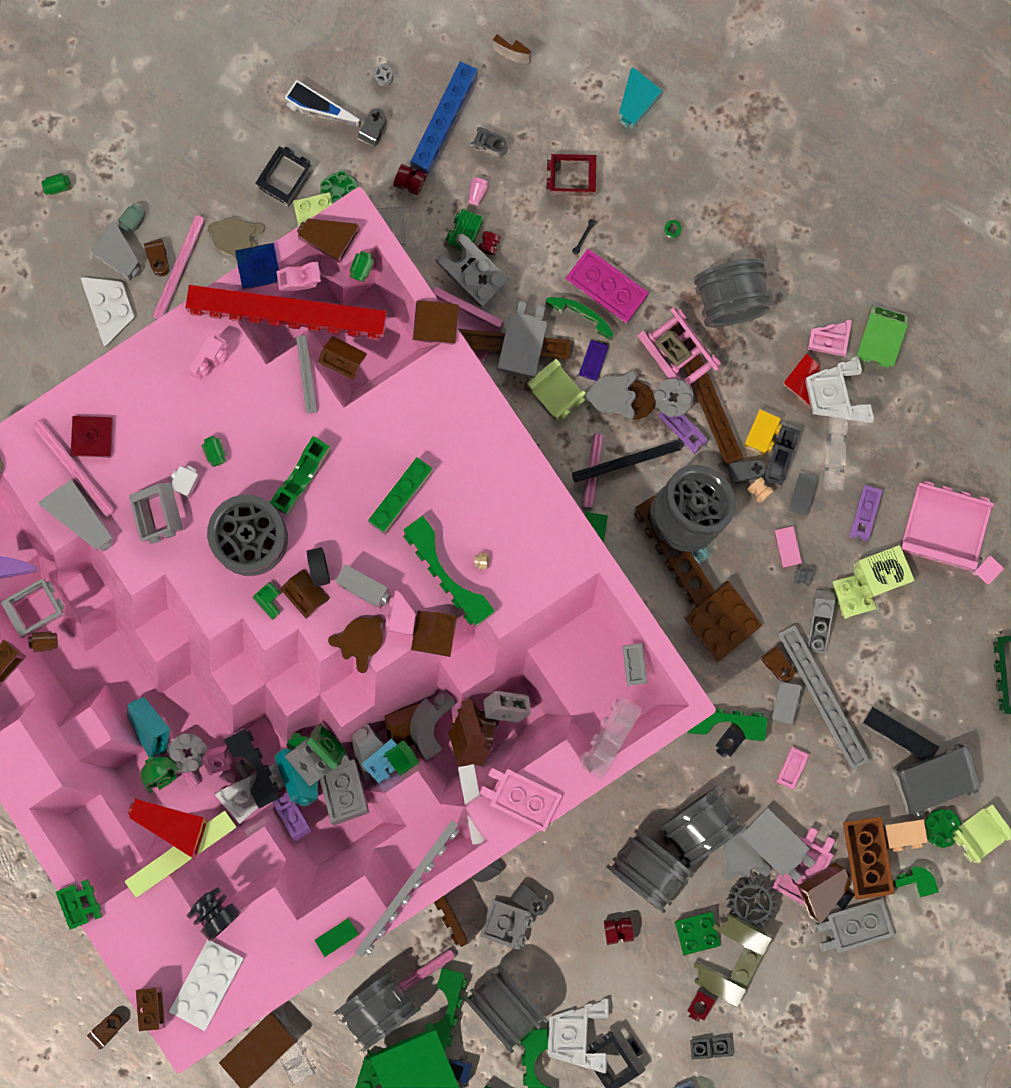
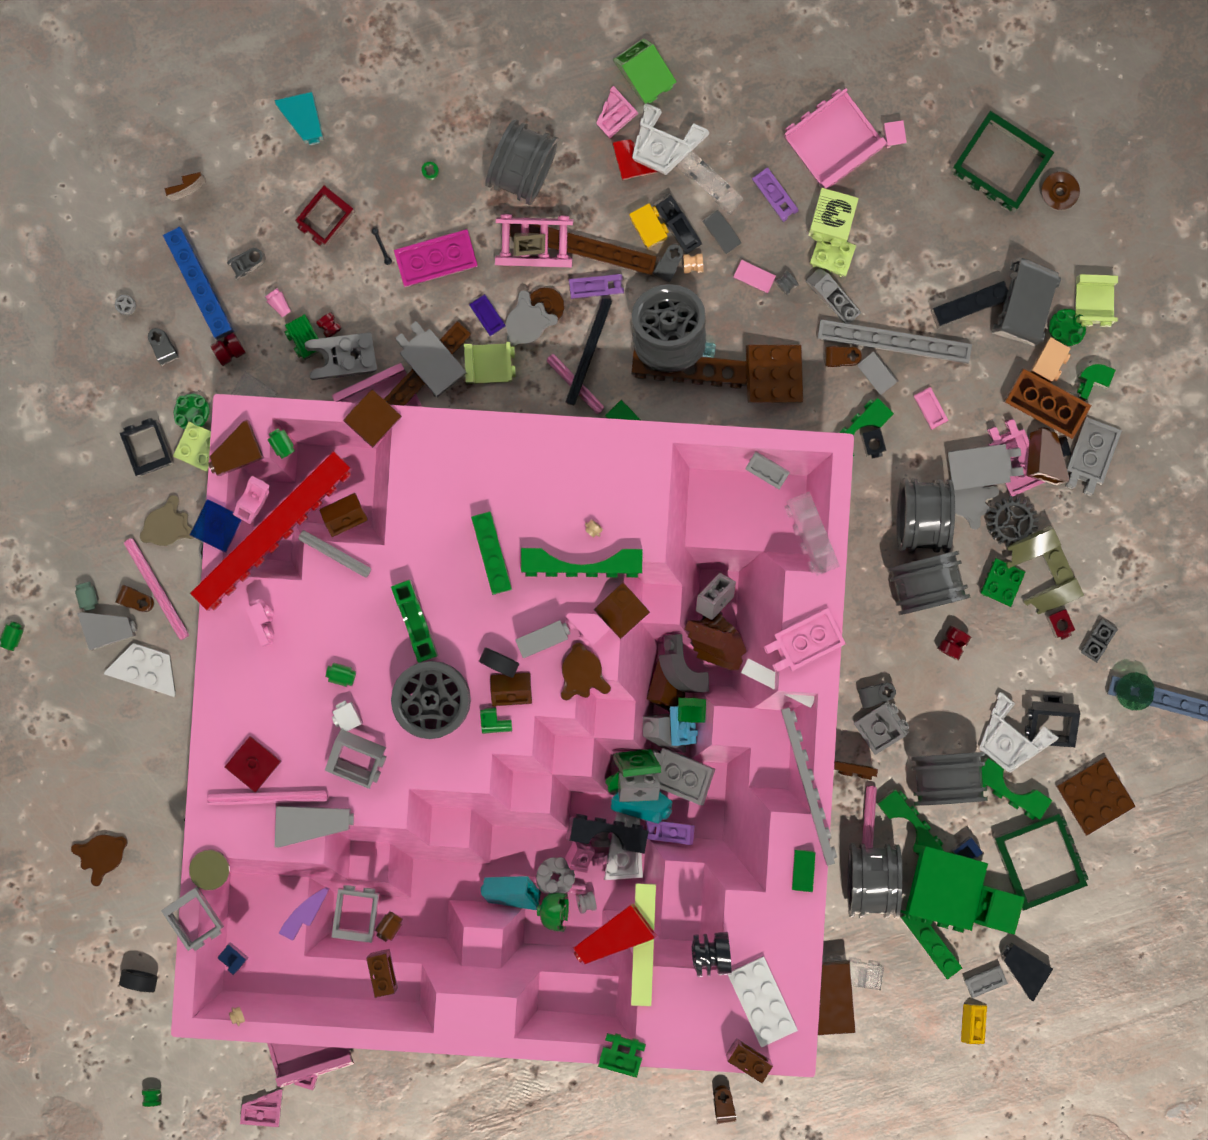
camera: 55 degrees left, 5 degrees up
slope [284,79,361,127] -> none
green slope [545,297,614,341] -> none
light grey plate [654,378,694,417] -> none
none -> light grey wheel [576,891,597,914]

